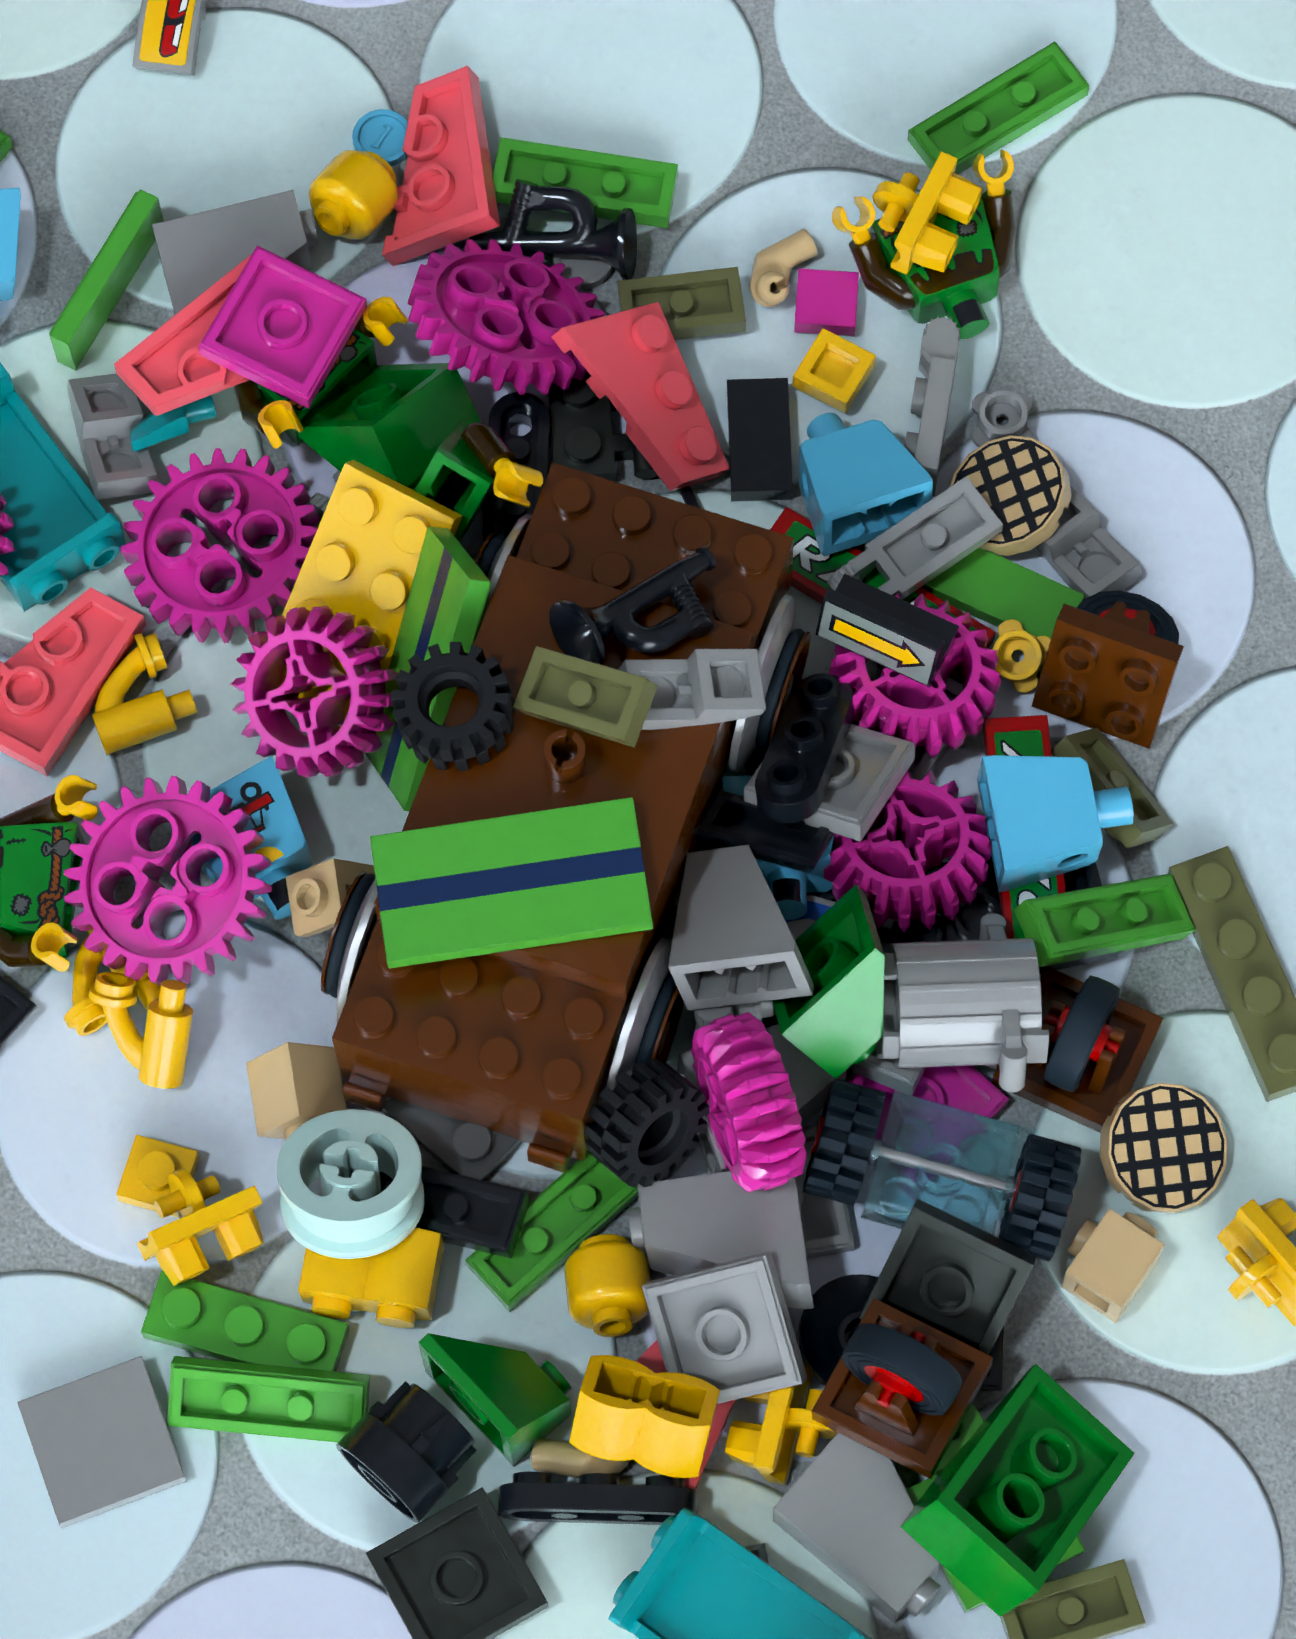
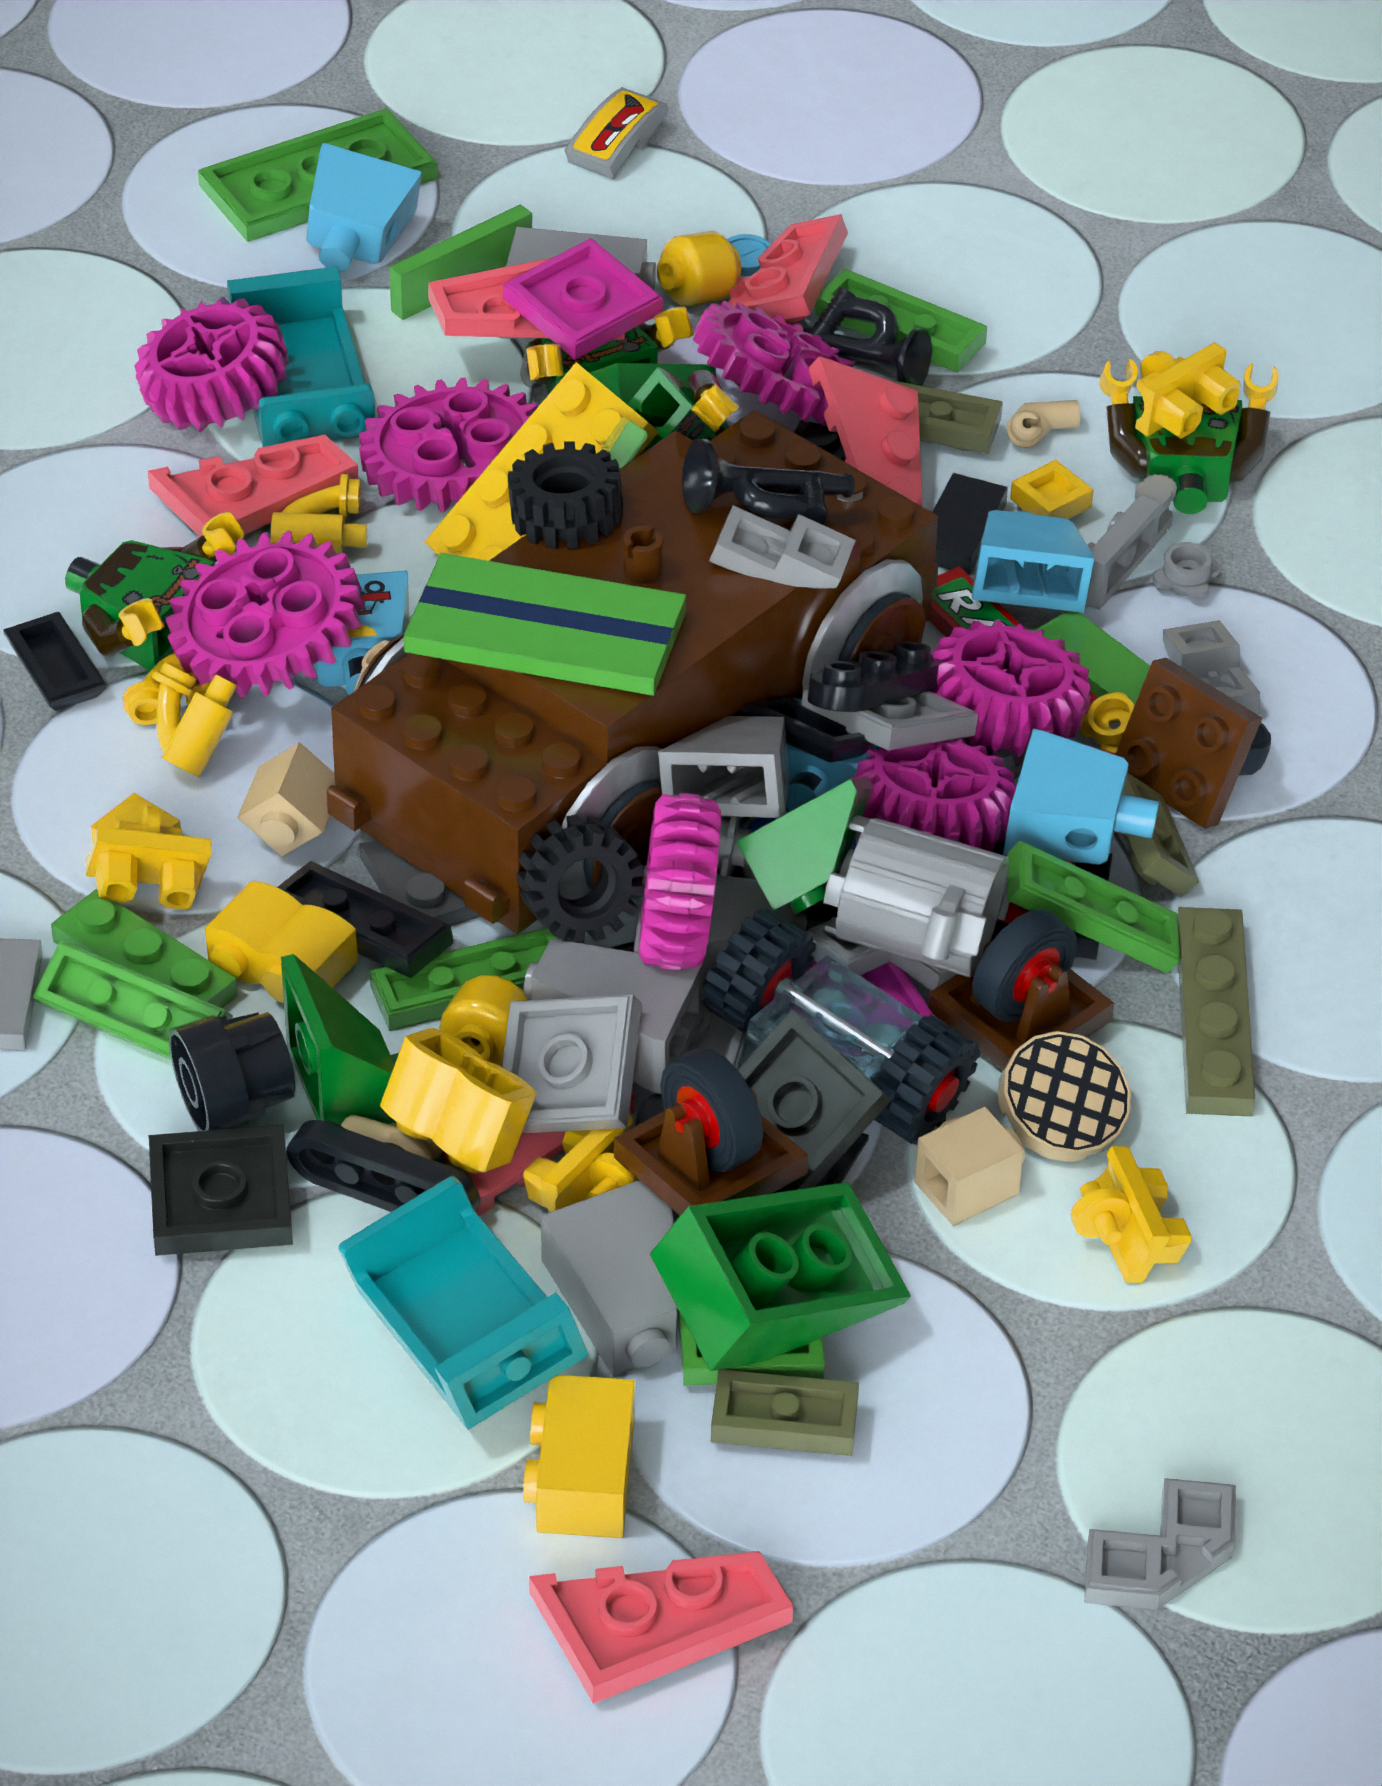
camera: 20 degrees right, 25 degrees down
light grey slope [68,374,157,500] -> none
teal bar [130,395,217,452] -> none
dark pink gear [230,606,398,777] -> none
light aqua wheel [276,1109,424,1259] -> none
olive plate [513,646,658,748] -> none
dark pink tile [794,268,859,336] -> none
panel [815,574,959,687] -> none
light grey hinge [827,476,1003,600] -> none
bright green tile [907,41,1089,174] -> none
tile [950,435,1072,556] -> none

